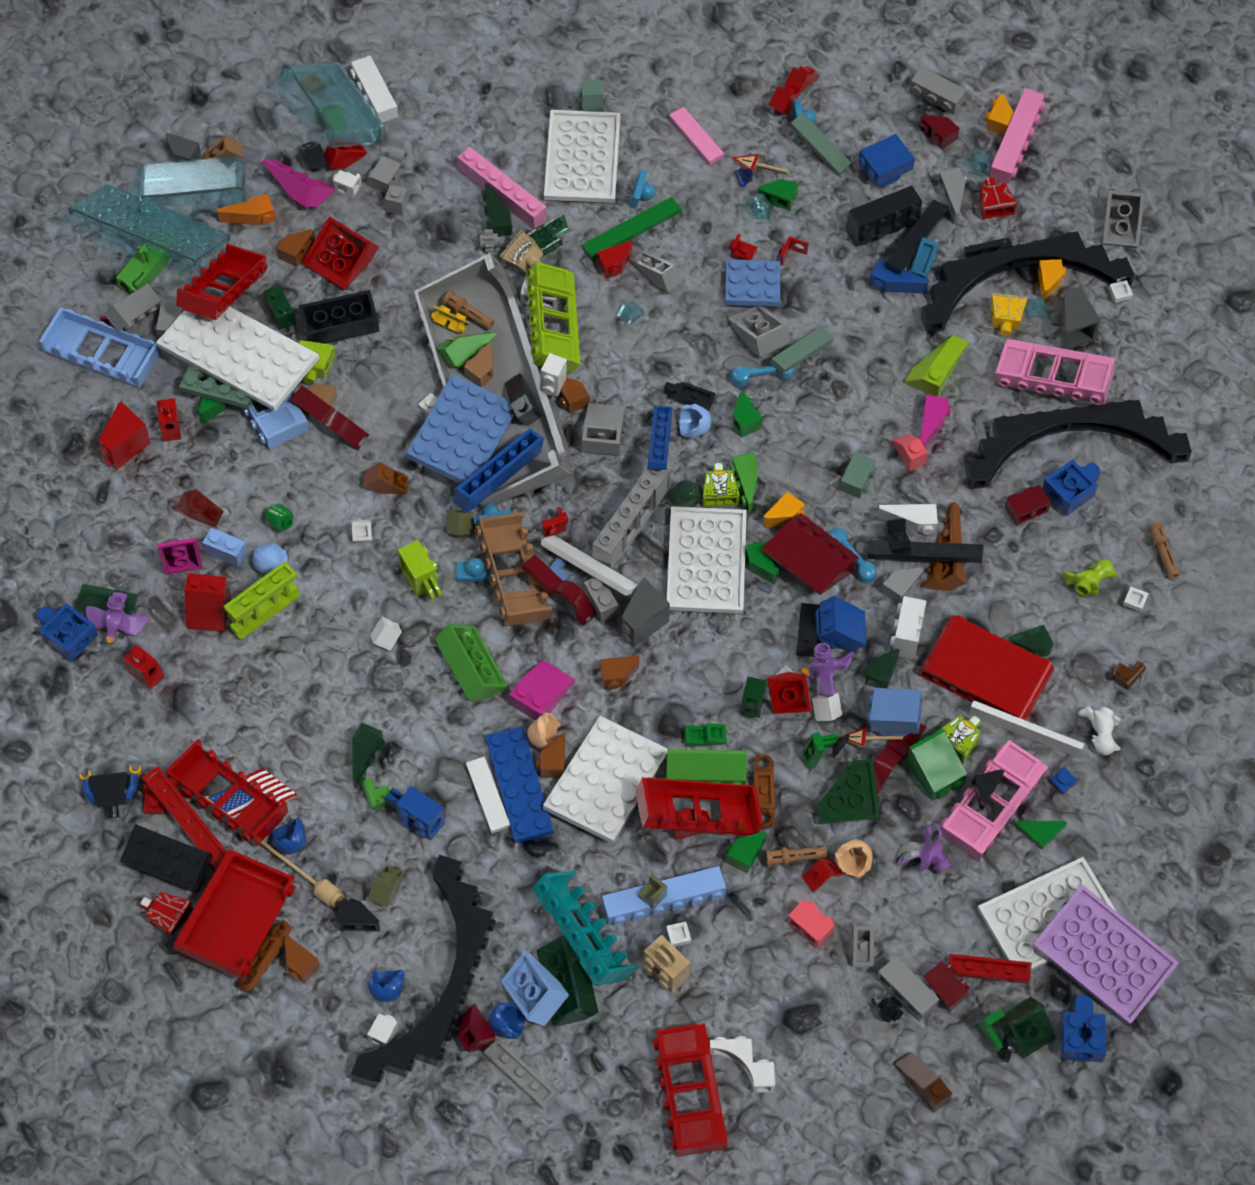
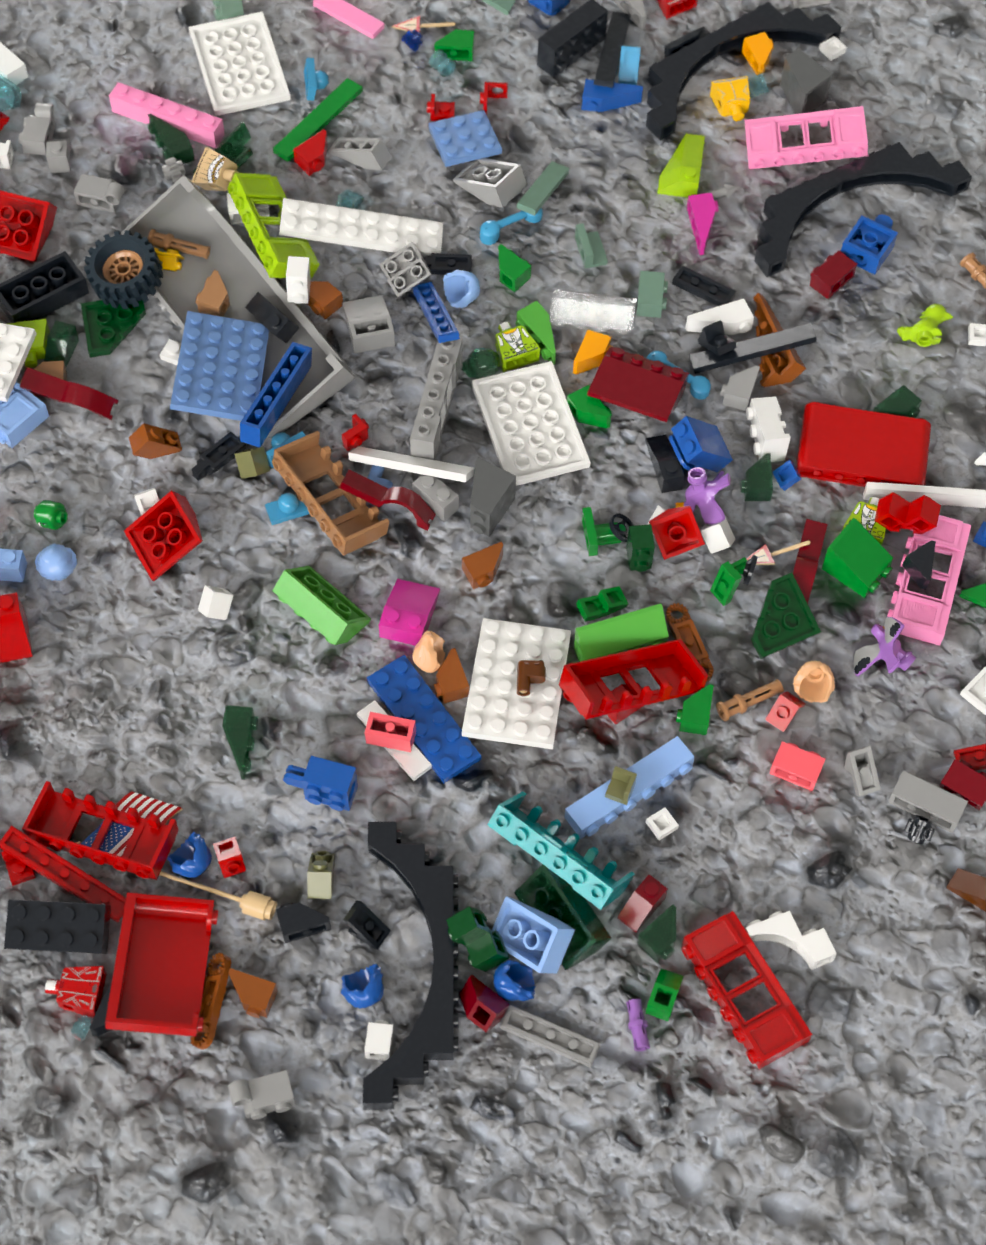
camera: 20 degrees left, 0 degrees up
lime fence [223,561,301,640] -> none
bright green piece [361,778,391,810] -> none
lime brick [397,540,442,601] -> none
bright green slope [437,332,497,367] -> none
tan brick [643,935,691,993] -> none
medium blue brick [867,688,923,737] -> none
coral slope [892,433,928,471] -> none
none -> clear green slope [44,321,79,367]
none -> clear light blue tile [71,1015,93,1041]
none -> light grey hinge [74,174,125,213]
none -> dark green plate [80,300,146,358]
none -> black wheel [84,230,163,309]
none -> red slope [124,490,203,581]
none -> black hinge [191,432,246,481]
none -> red bracket [213,836,246,878]
none -> light grey hinge [228,1070,296,1120]
none -> white plate [279,198,443,257]
none -> black slope [343,900,391,950]
none -> coral brick [365,712,416,752]
none -> light grey slope [379,242,432,298]
none -> dark green brick [446,906,509,972]
none -> reddish brown piece [516,660,546,696]
none -> sand green panel [574,223,608,269]
none -> green piece [582,507,634,556]
none -> dark red slope [617,874,668,933]
none -> medium lavender pin [626,999,650,1051]
none -> clear green slope [637,904,676,963]
none -> green slope [645,968,684,1022]
none -> black plate [672,265,736,306]
none -> light grey piece [683,185,740,207]
none -> blue plate [773,460,802,491]
none -> red brick [874,492,941,534]

